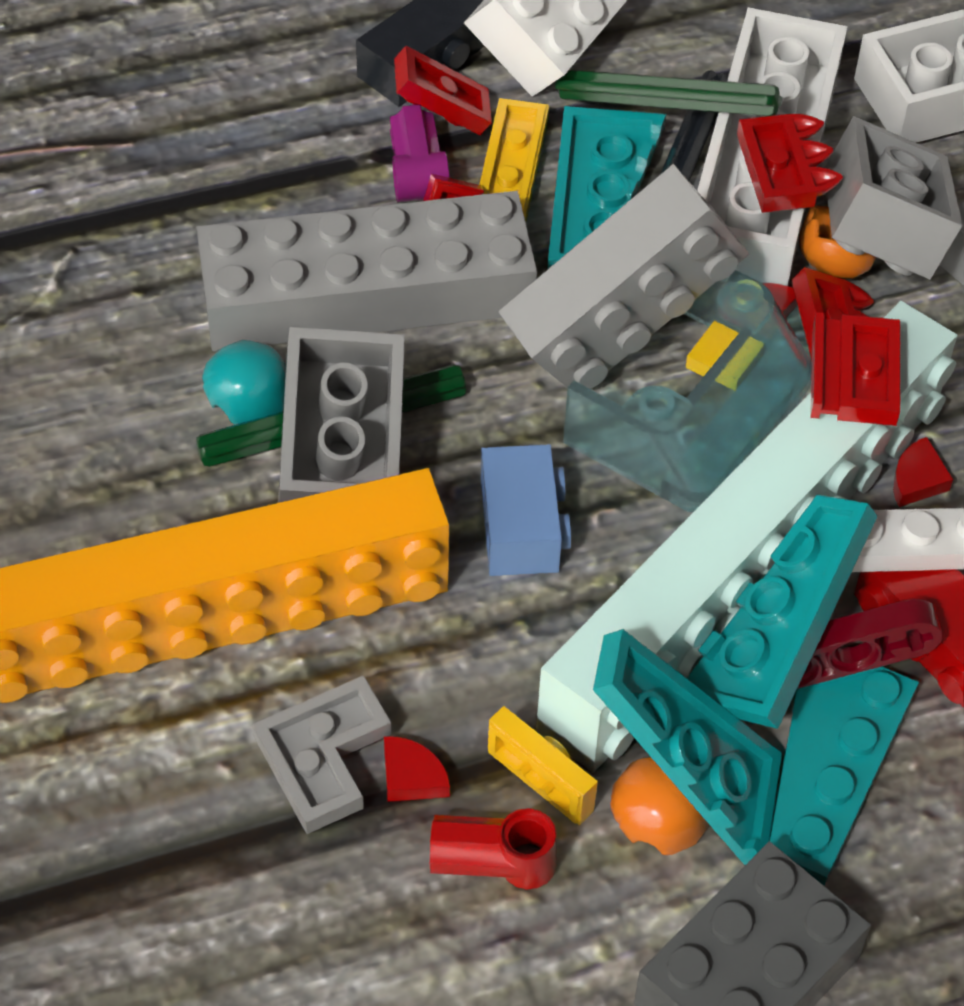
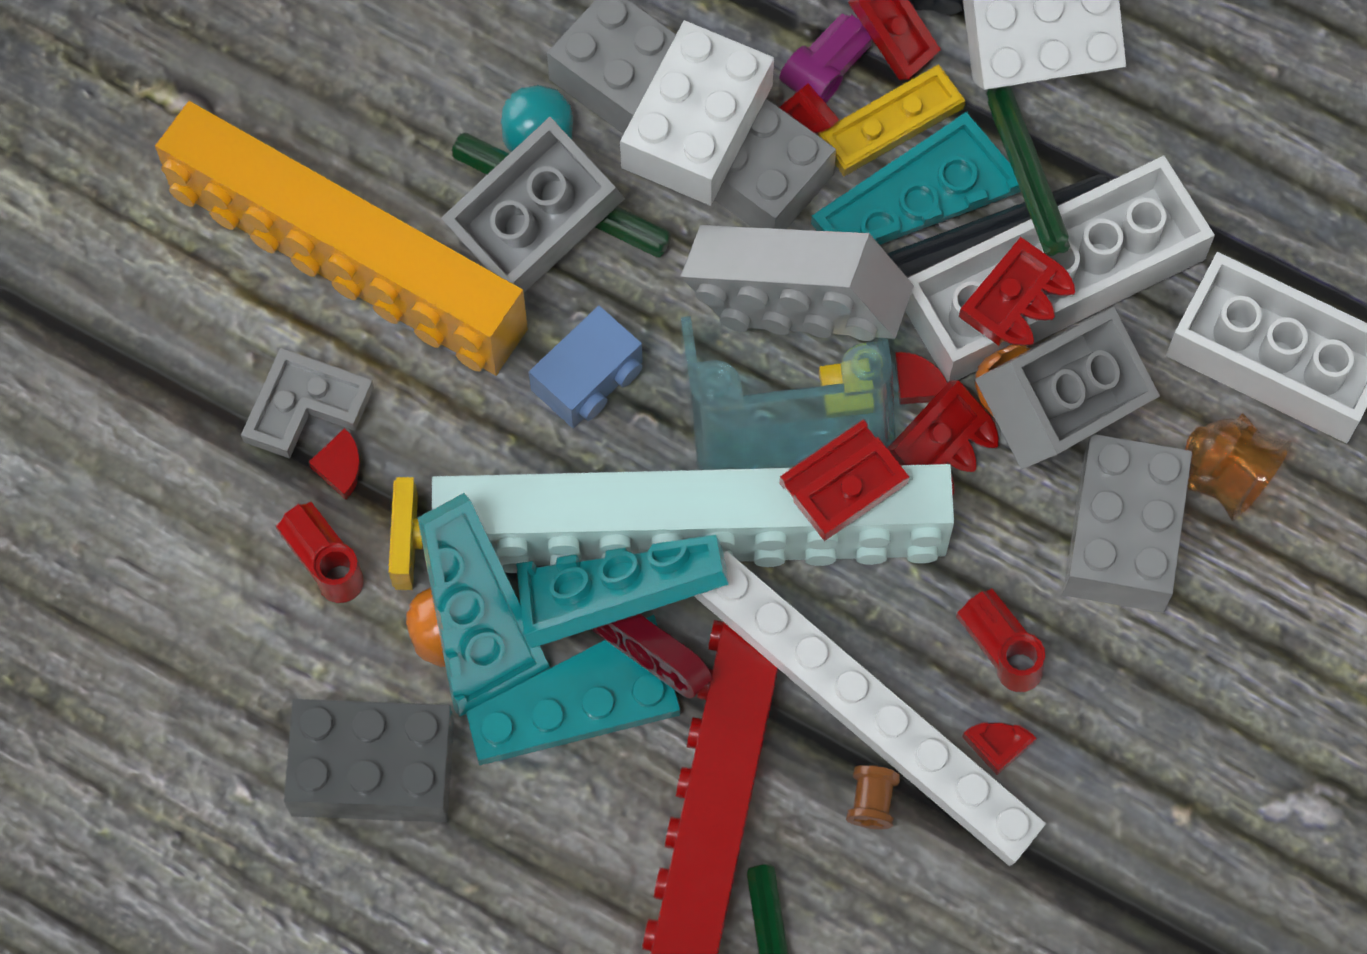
camera: 50 degrees right, 15 degrees up
red tile [893,437,953,507] -> none
none -> white brick [620,20,774,206]

